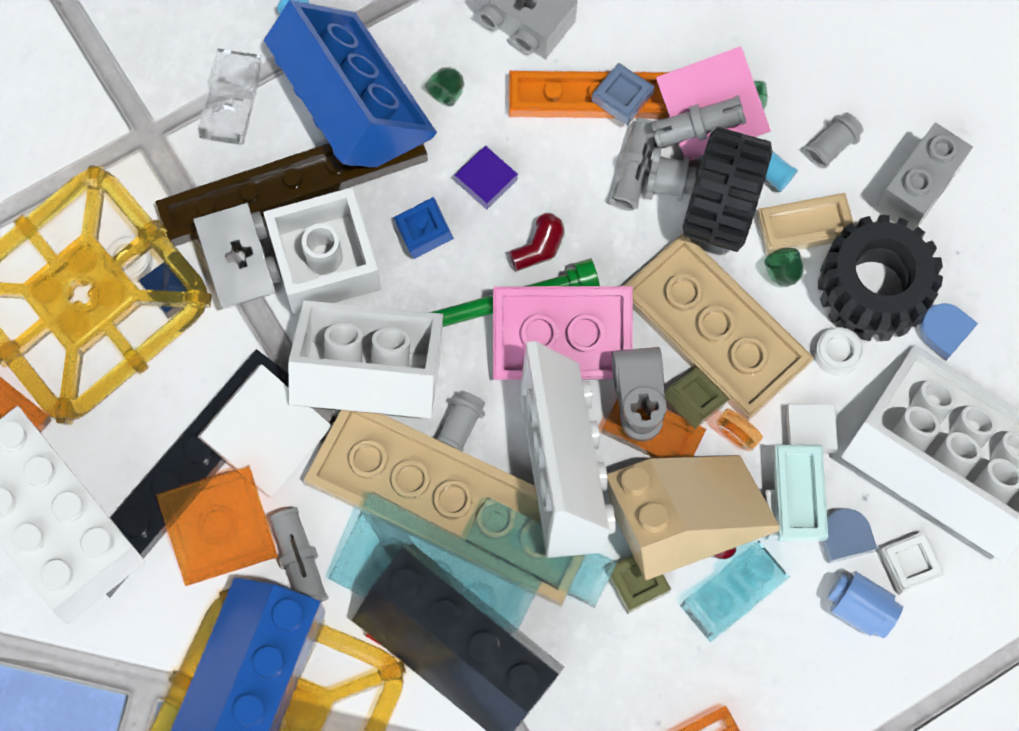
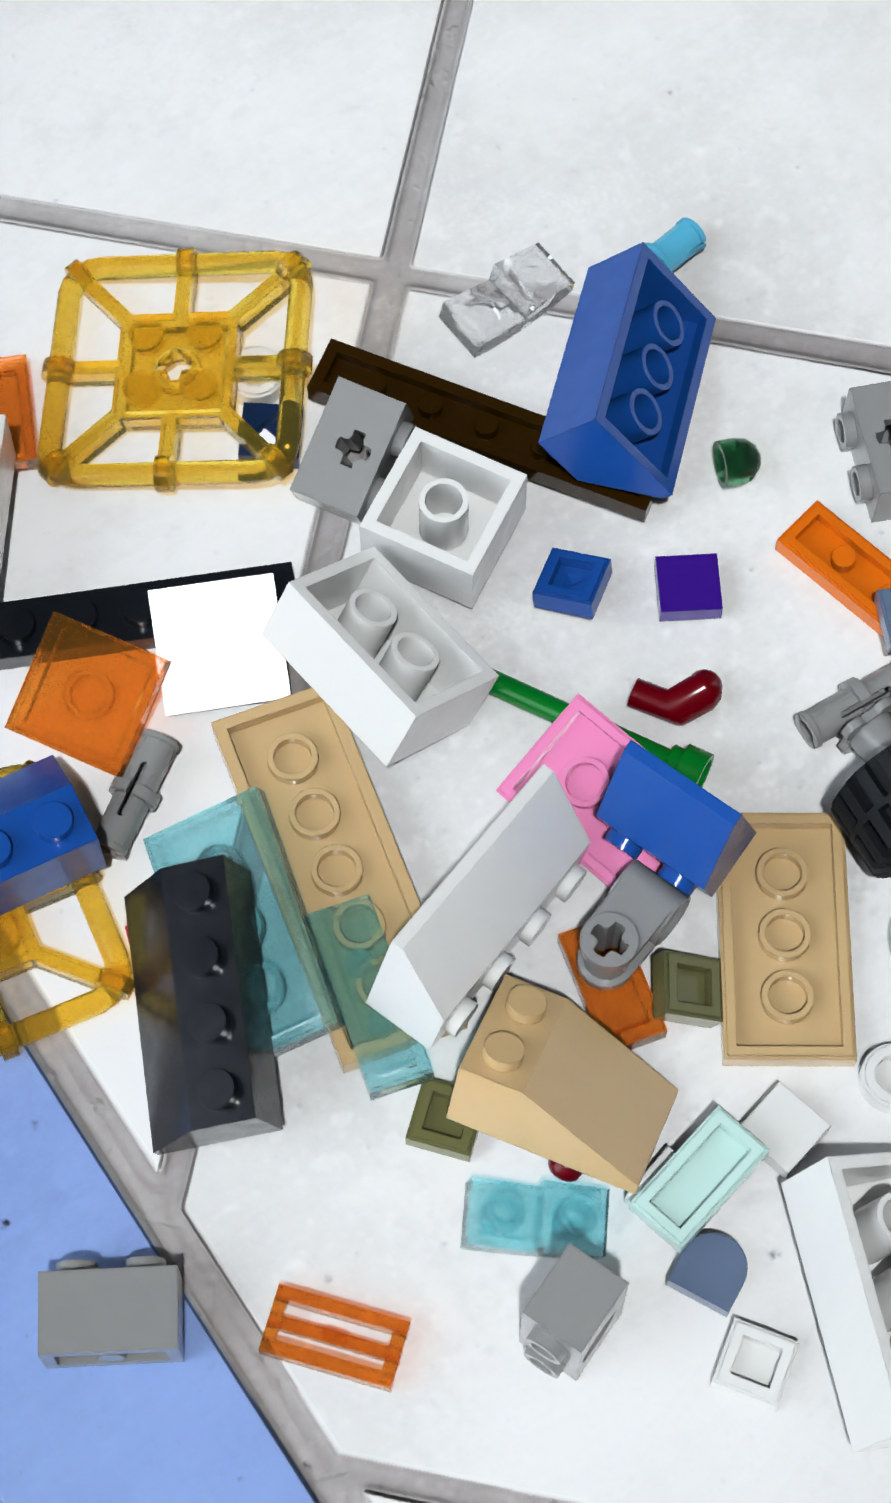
camera: 45 degrees right, 5 degrees down
light grey pin [436,391,485,452] -> none
clear orange tile [716,408,763,451] -> none
medium blue brick [827,571,903,639] -> none
none -> light grey brick [519,1243,629,1381]
none -> blue slope [596,740,756,897]

